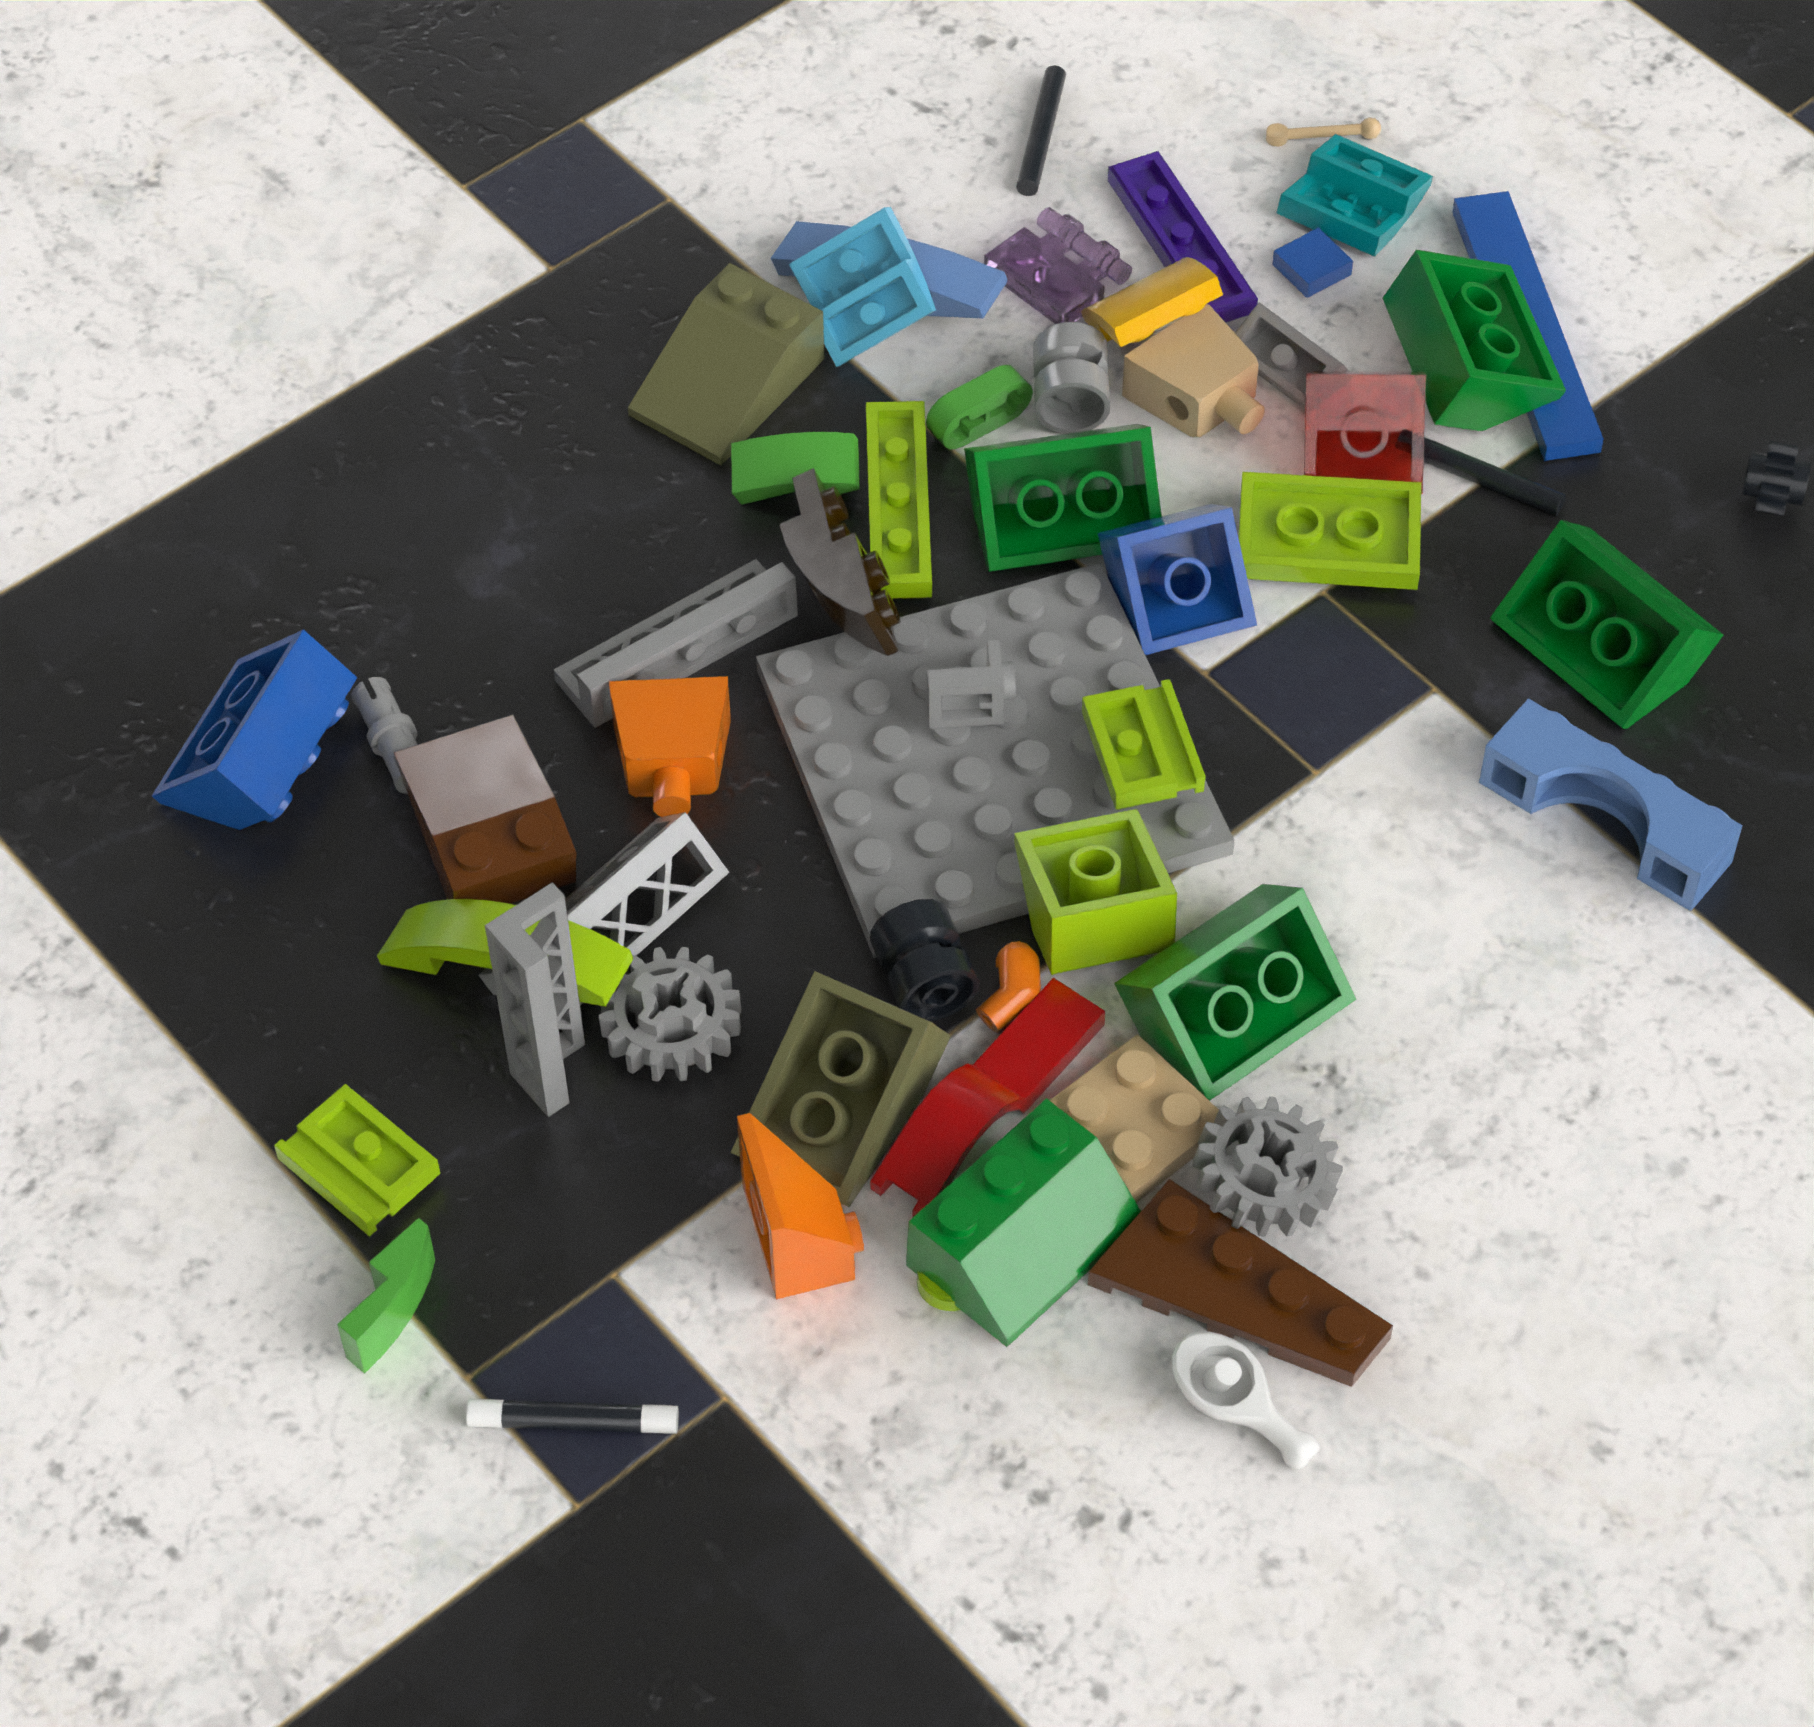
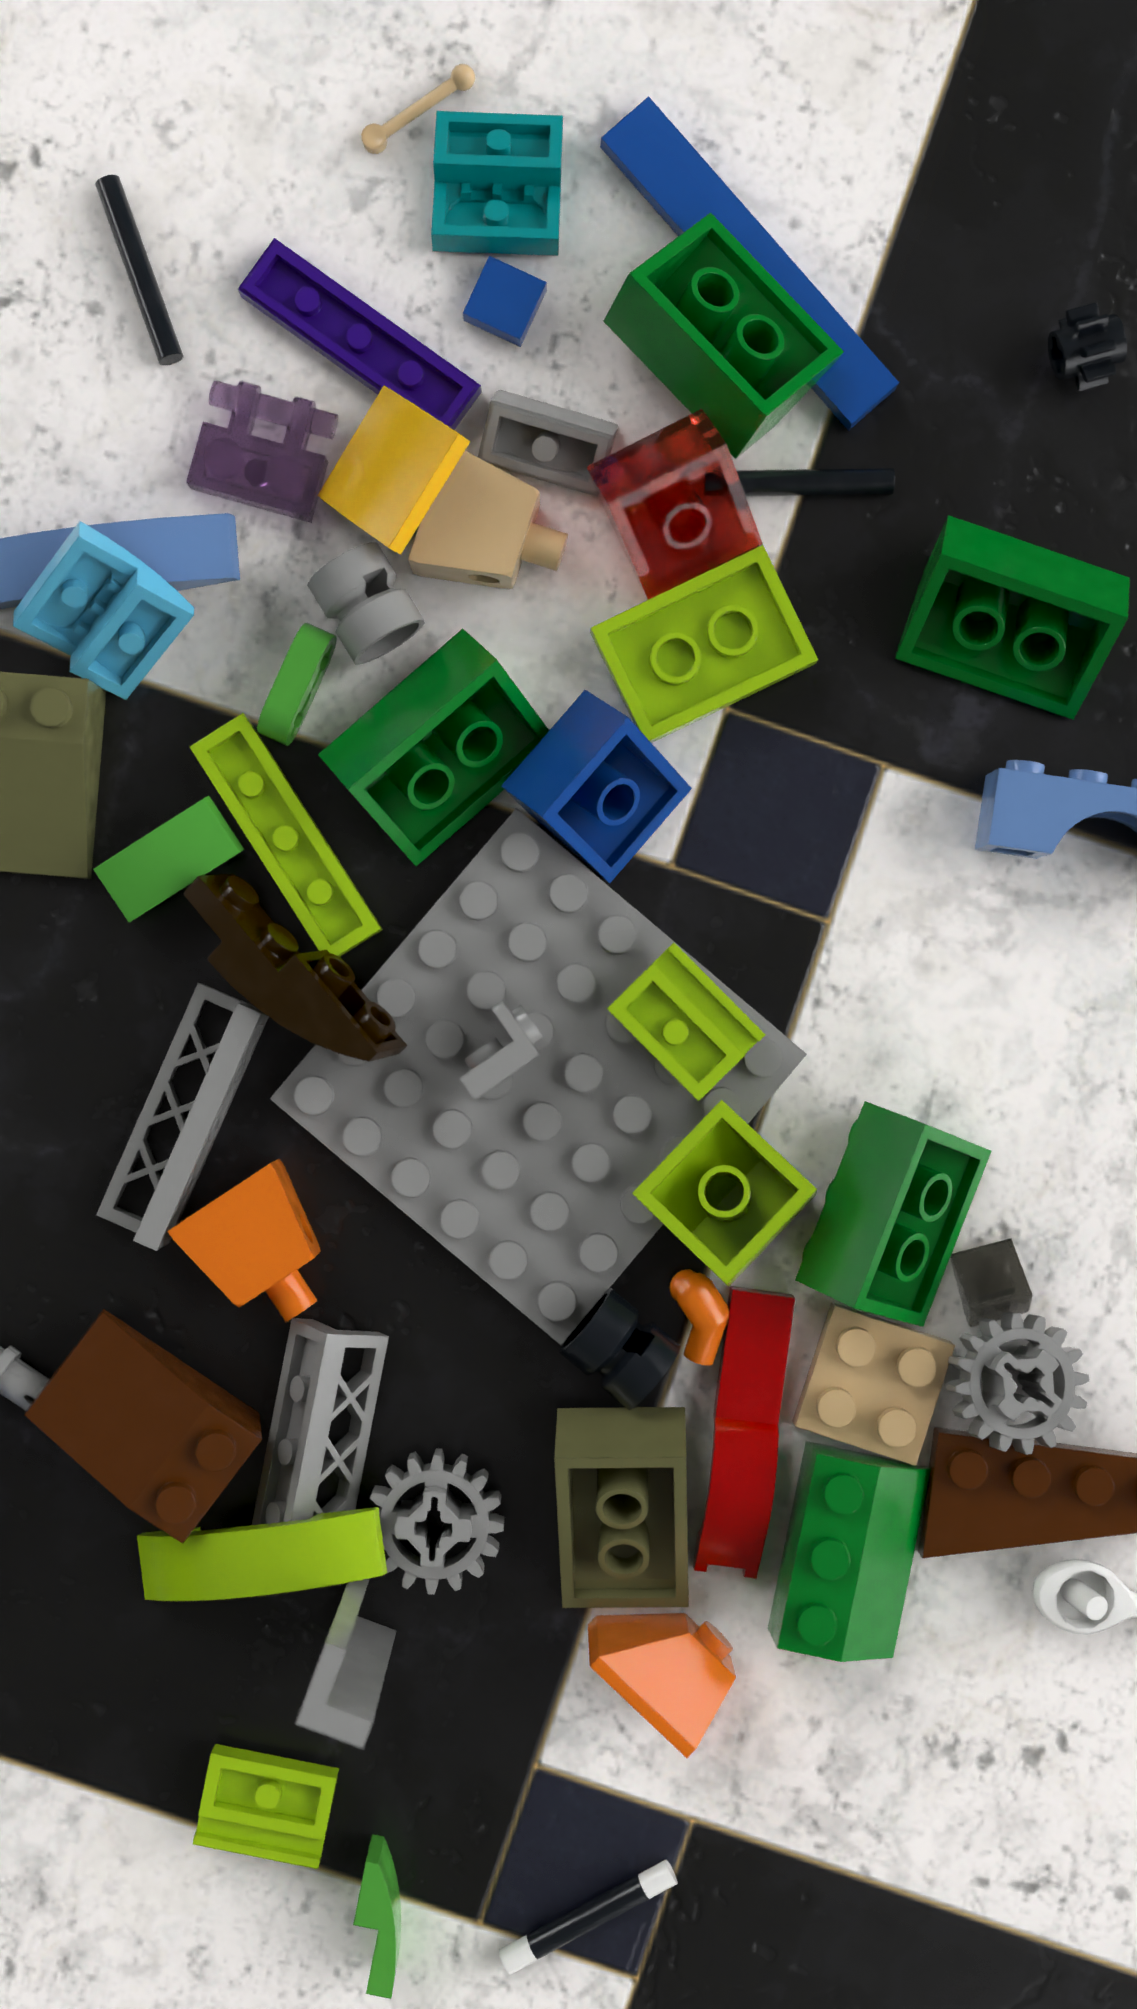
camera: 30 degrees left, 35 degrees up
none -> clear smoke slope [950,1238,1033,1327]

